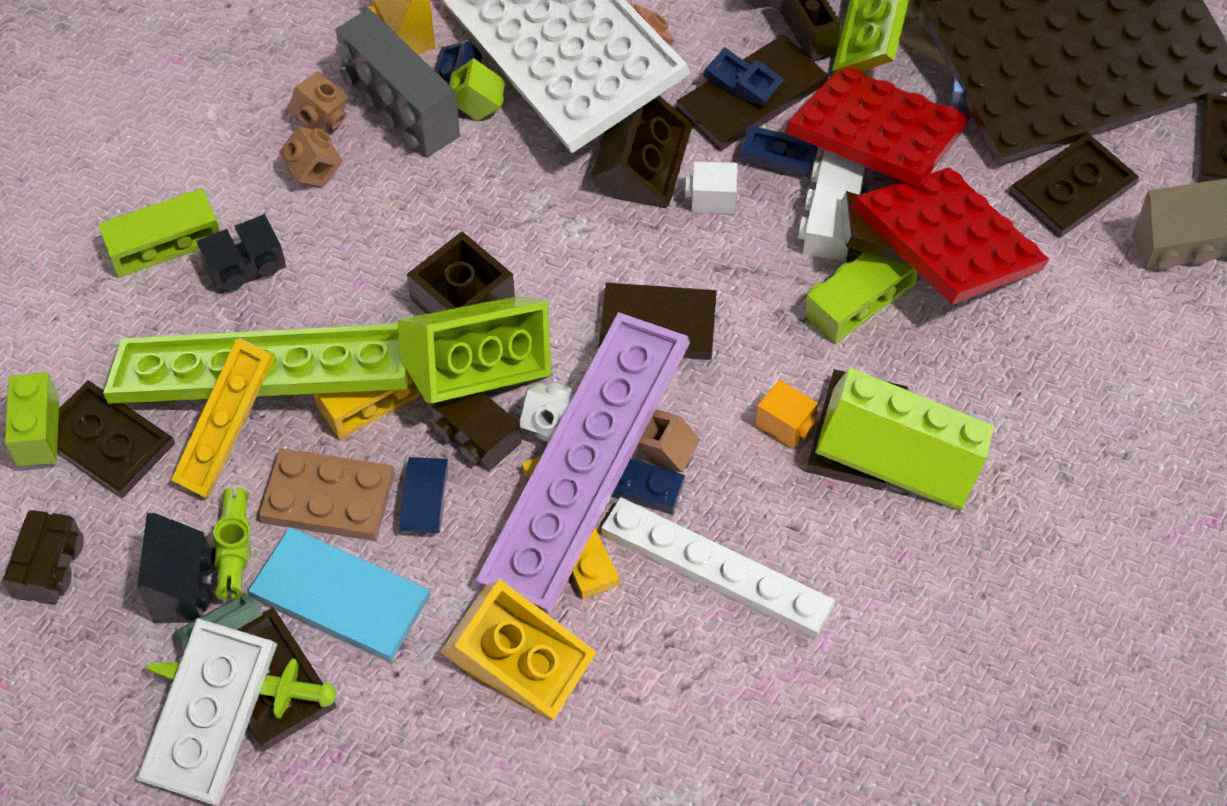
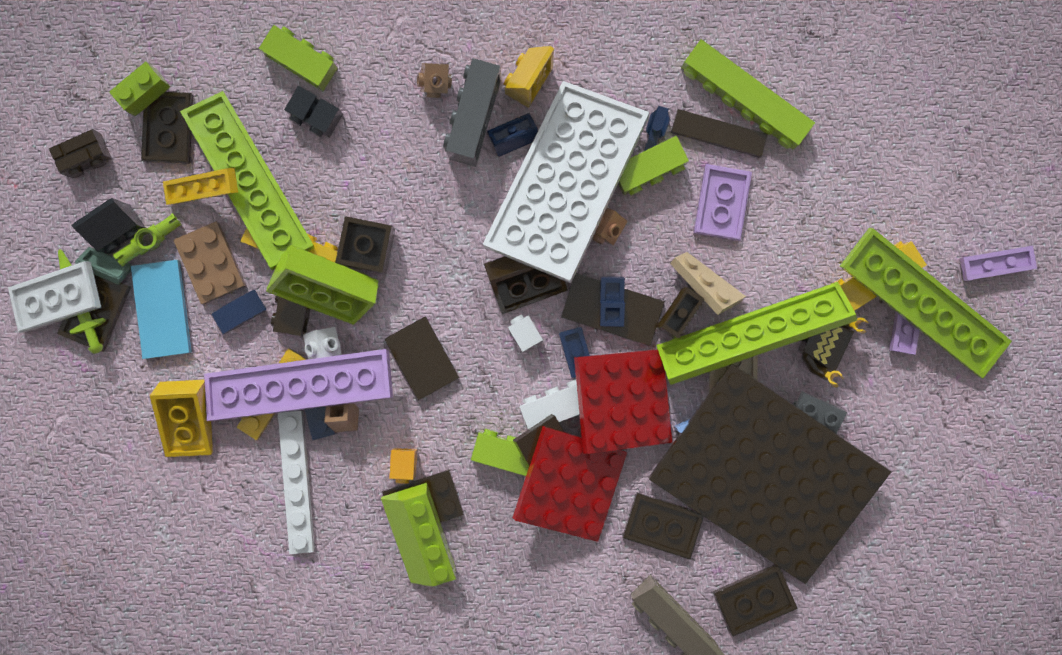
camera: 50 degrees right, 30 degrees up
medium nougat brick [279,126,343,187] -> none
lime brick [449,58,506,121] -> none

